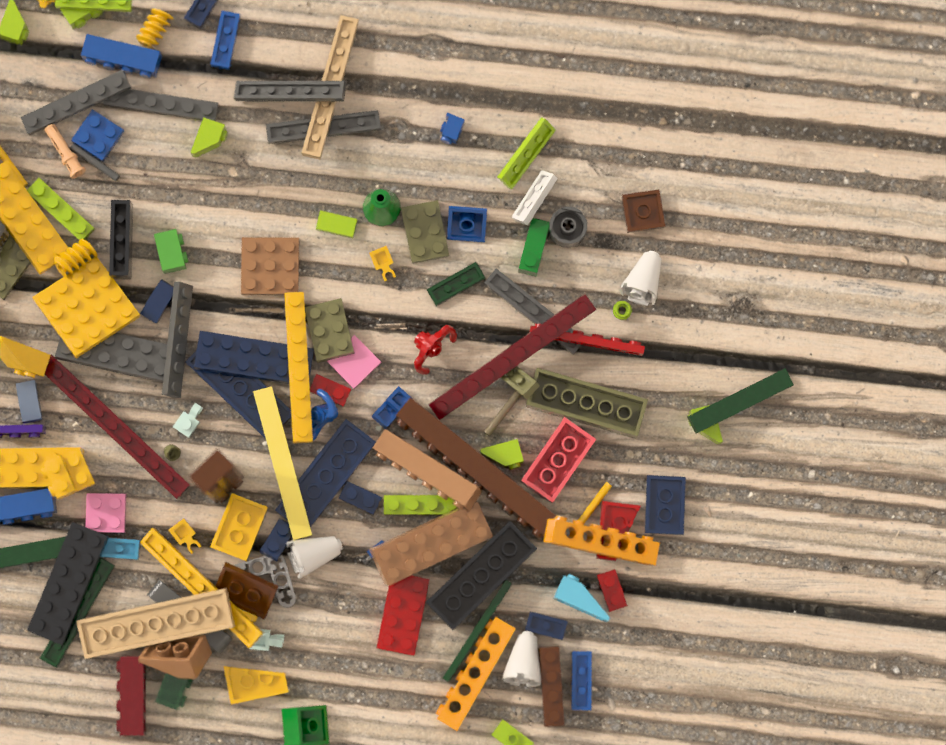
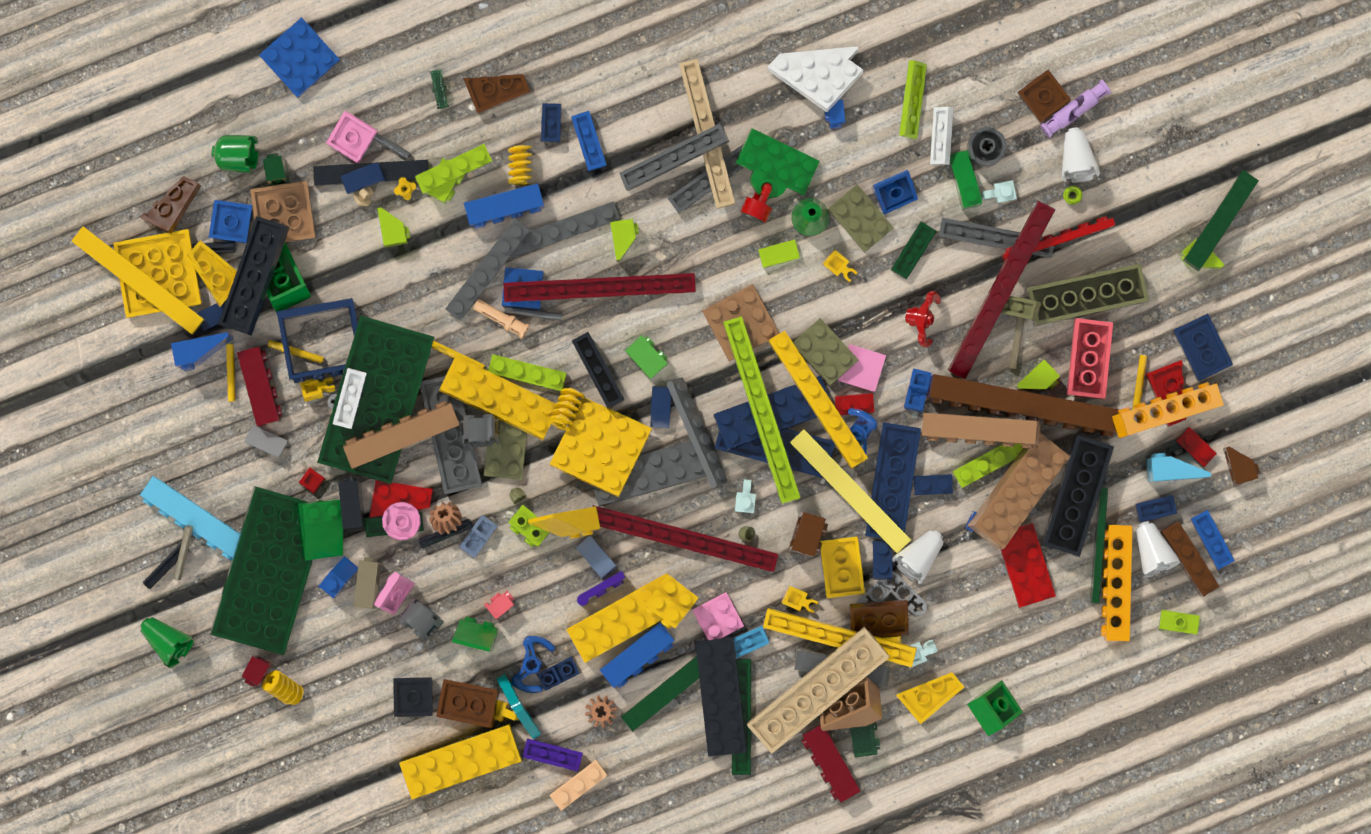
camera: 25 degrees left, 5 degrees up
none -> dark red plate [503,273,696,303]
none -> lime plate [723,316,800,505]
none -> green plate [735,128,820,225]
none -> white wing [768,47,863,112]
none -> light aqua plate [981,180,1017,203]
none -> lavender piece [1040,80,1111,138]
none -> reddish brown slope [1223,446,1260,485]

